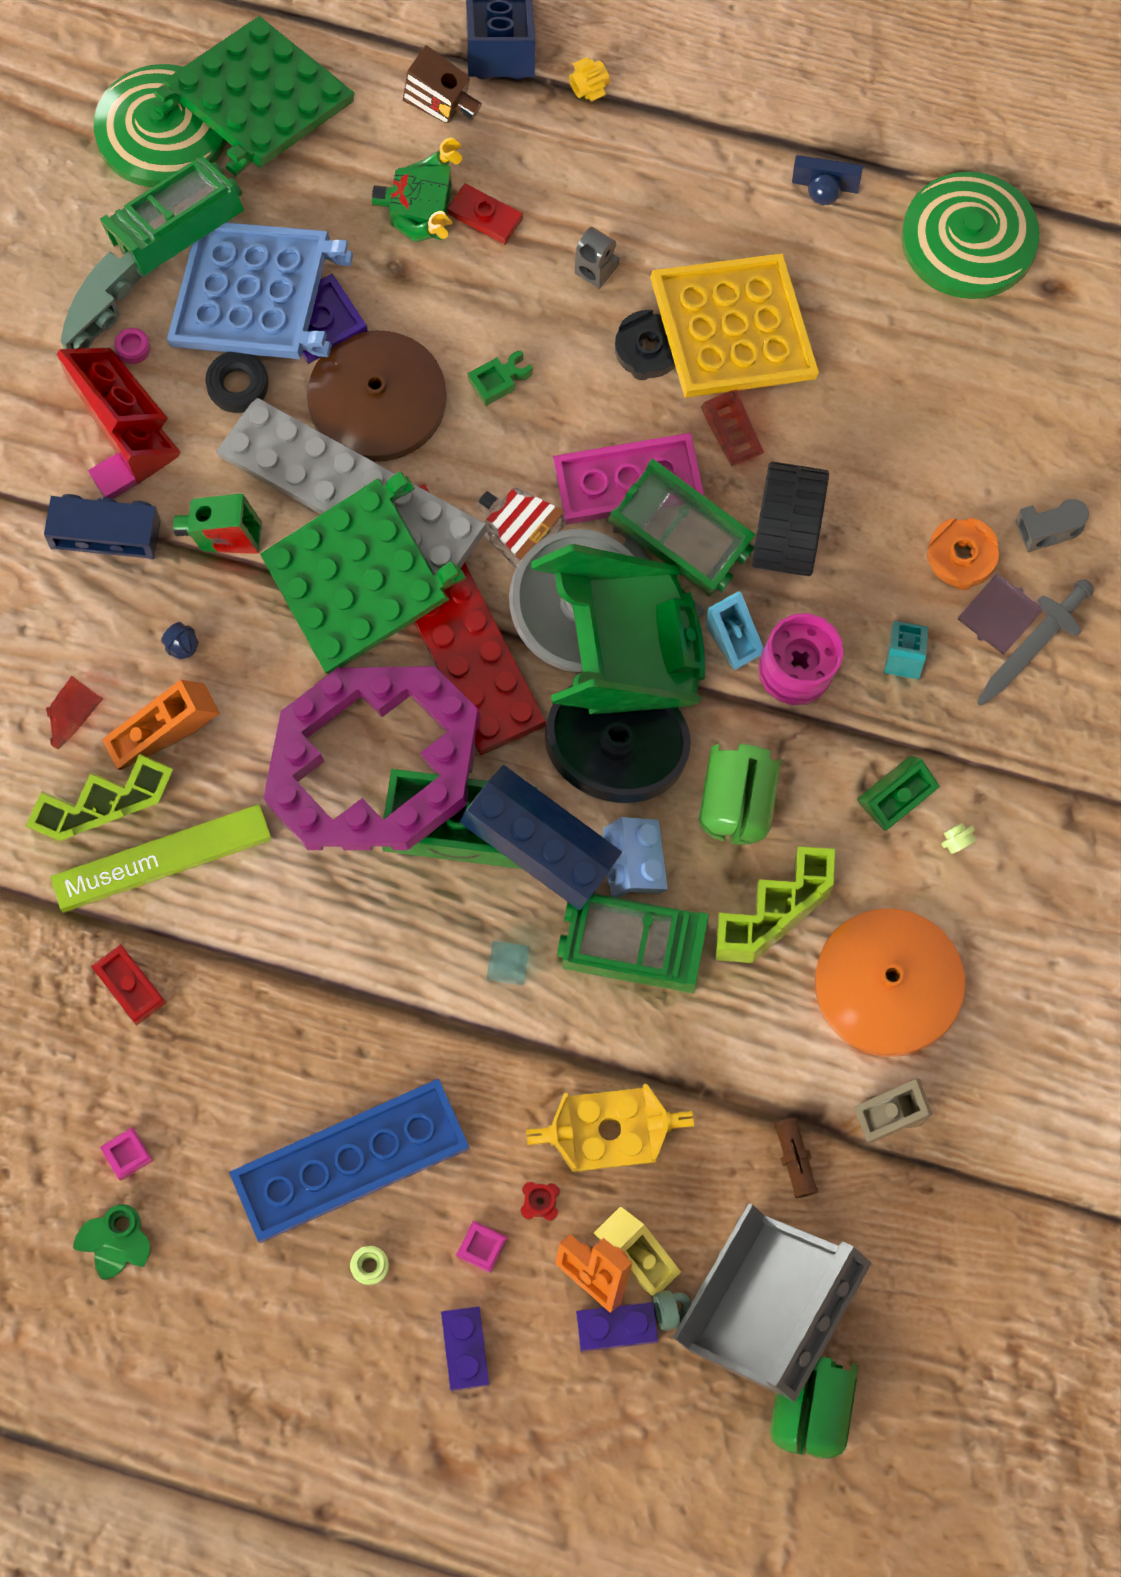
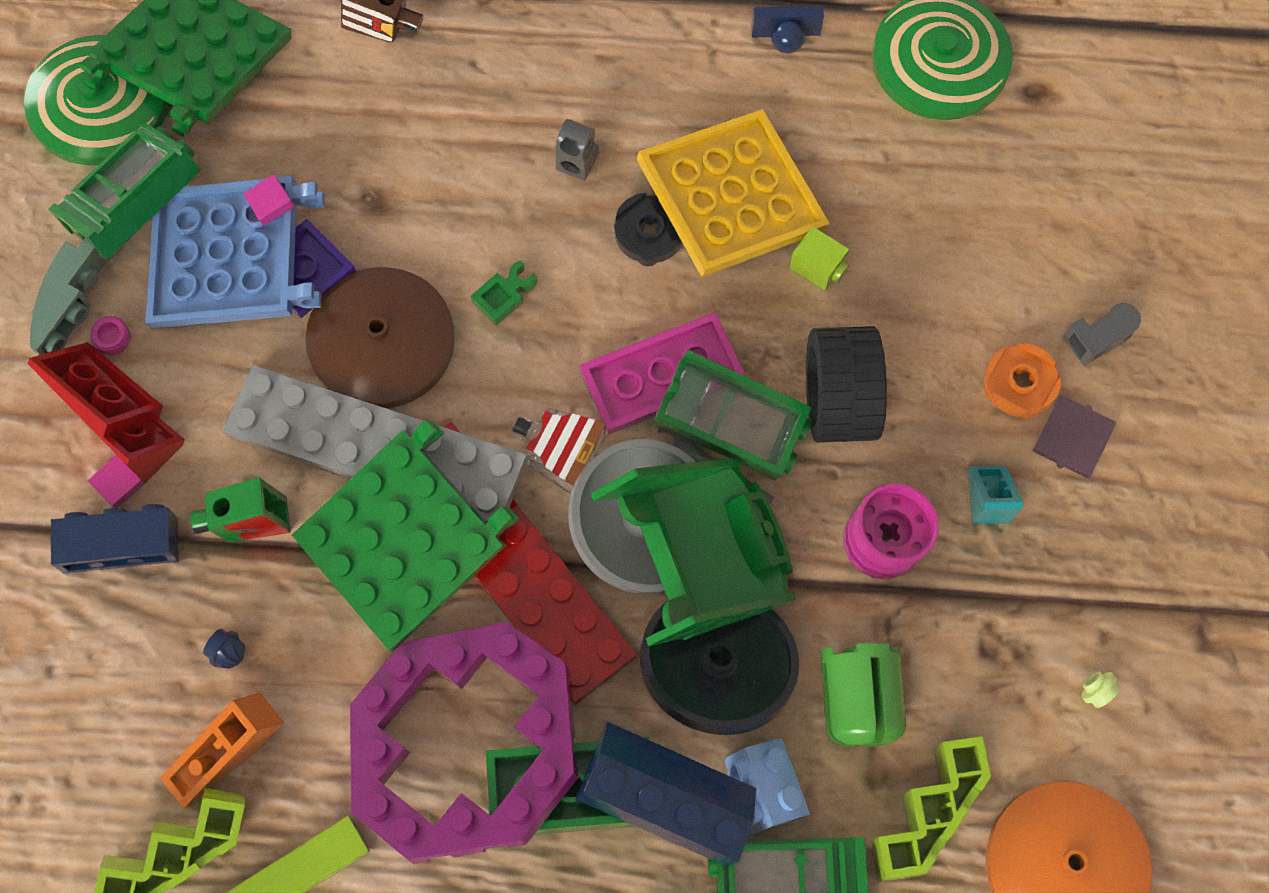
camera: 15 degrees left, 0 degrees up
clear red slope [46,676,103,749] -> none
black tyre [205,351,269,413] -> none
green torso [372,137,462,242] -> none
red plate [447,183,523,245] -> none
clear red slope [701,389,764,467] -> none
medium azure slope [706,591,764,670] -> none
green slope [857,756,940,831] -> none
dark grey sword [977,579,1094,705] -> none
none -> dark pink tile [243,174,295,226]
none -> lime brick [789,226,849,291]

